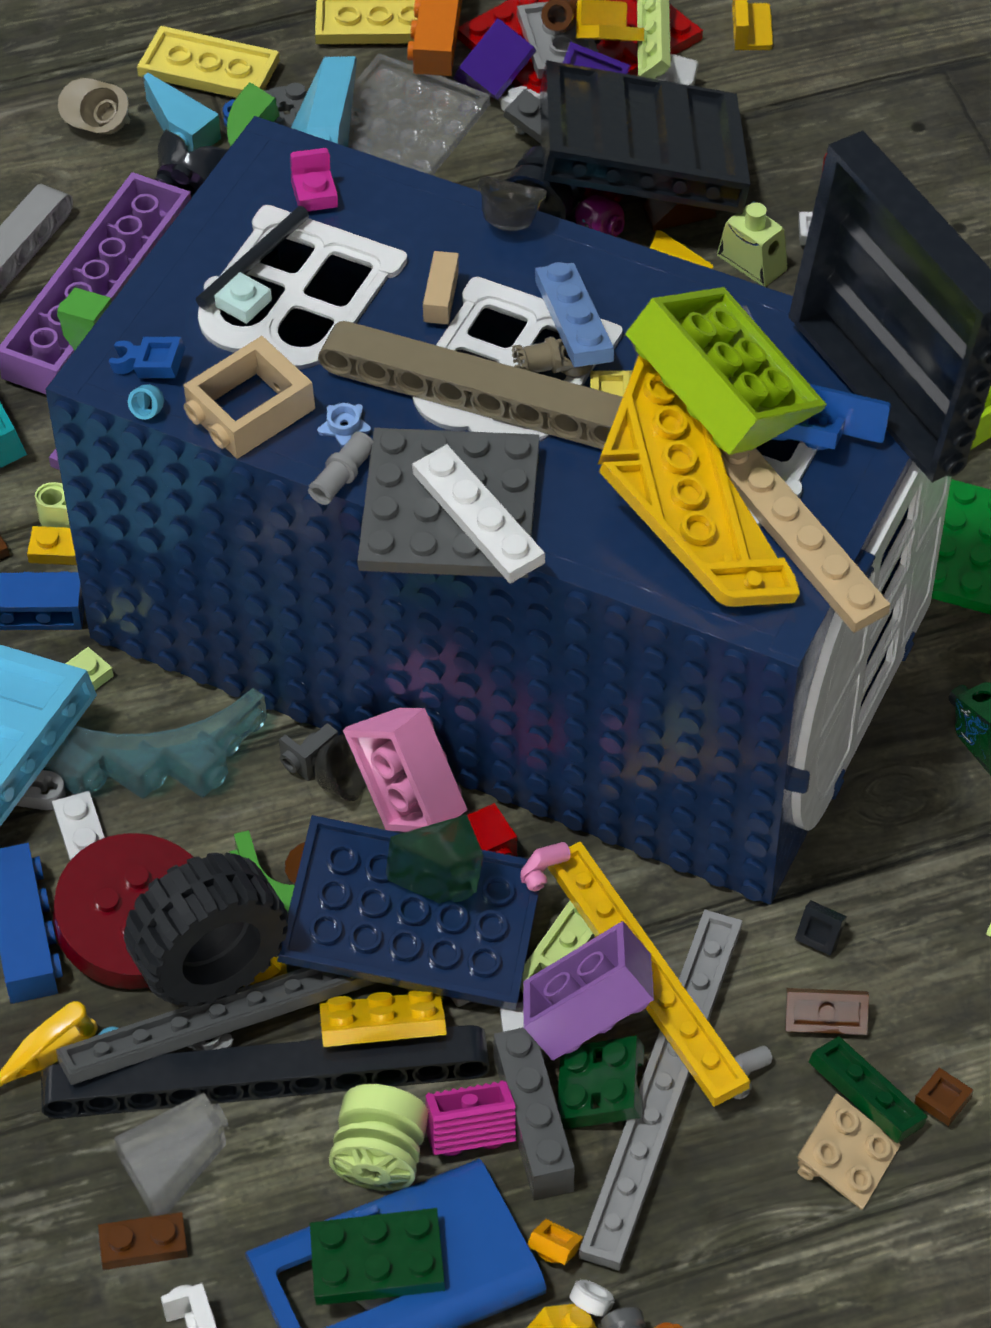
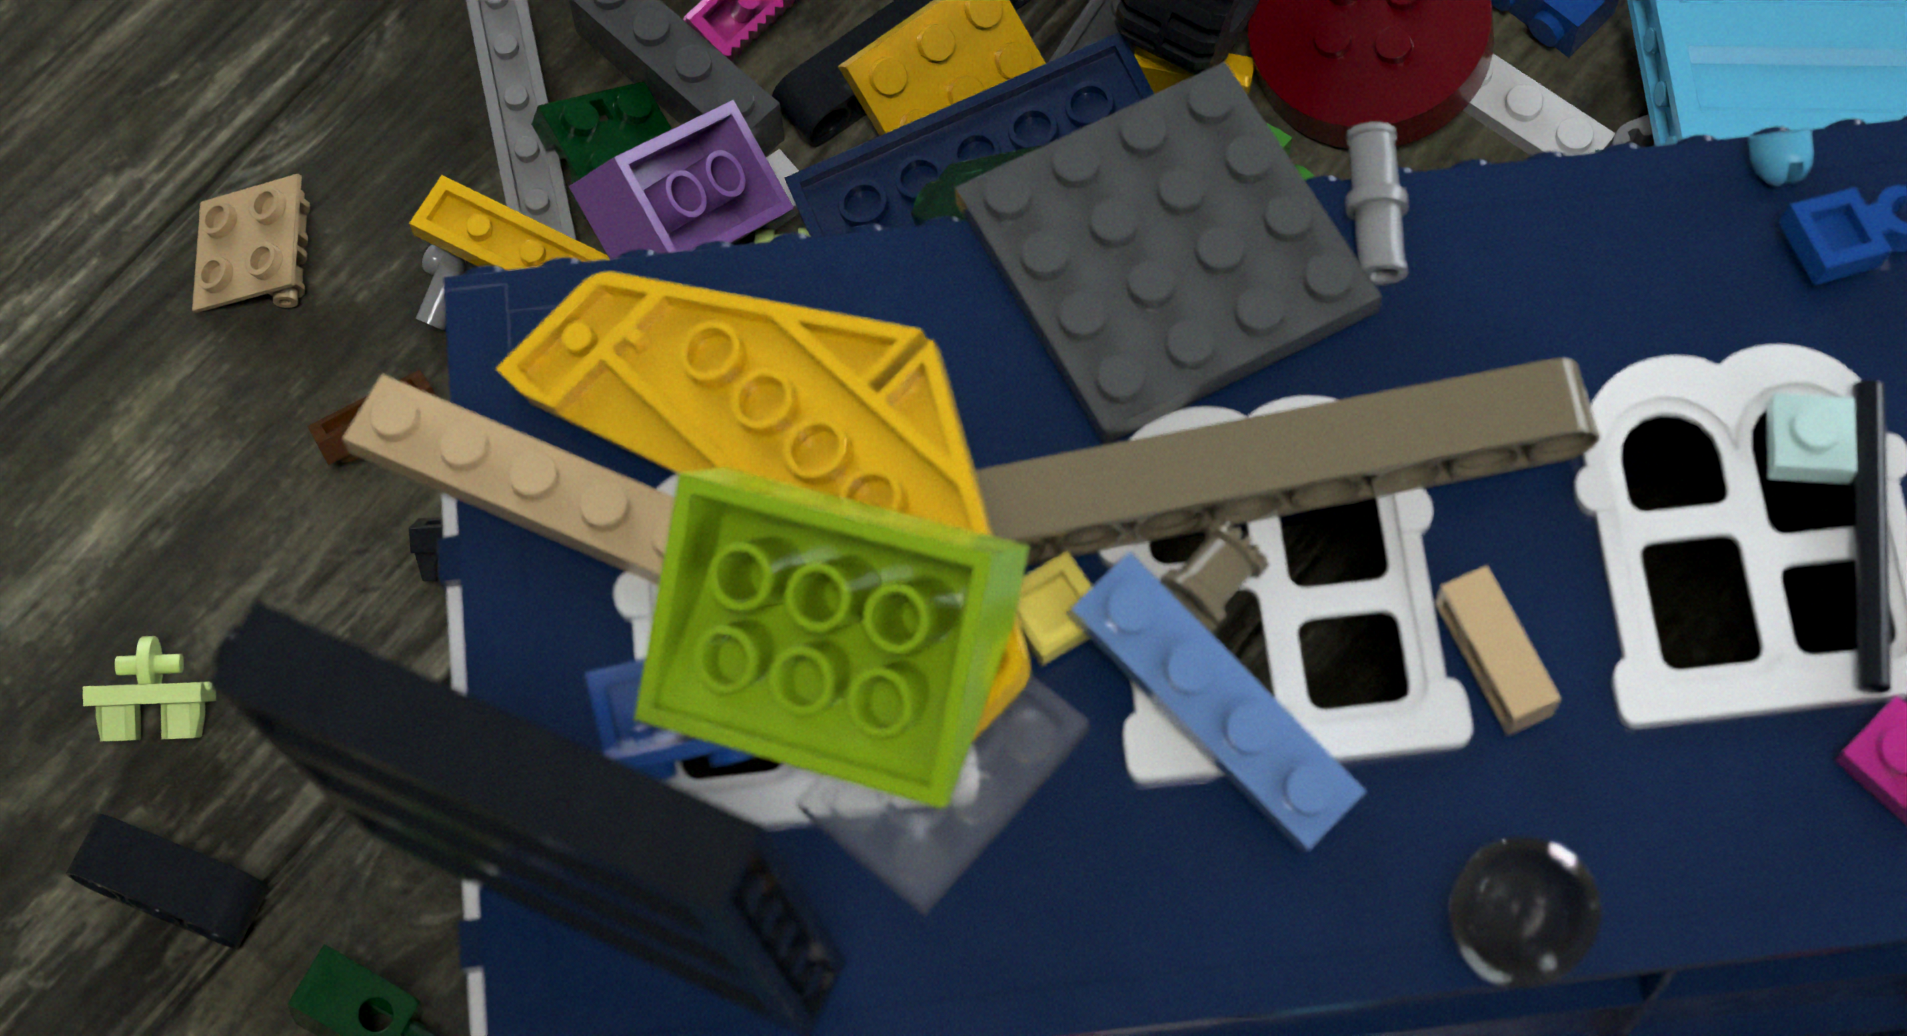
camera: 150 degrees right, 15 degrees up
tan window [184,336,315,459] -> none
light blue plate [317,403,371,447] -> none
white plate [412,444,545,583] -> none
dark green plate [808,1036,928,1143] -> none
reddish brown plate [914,1067,973,1126] -> none

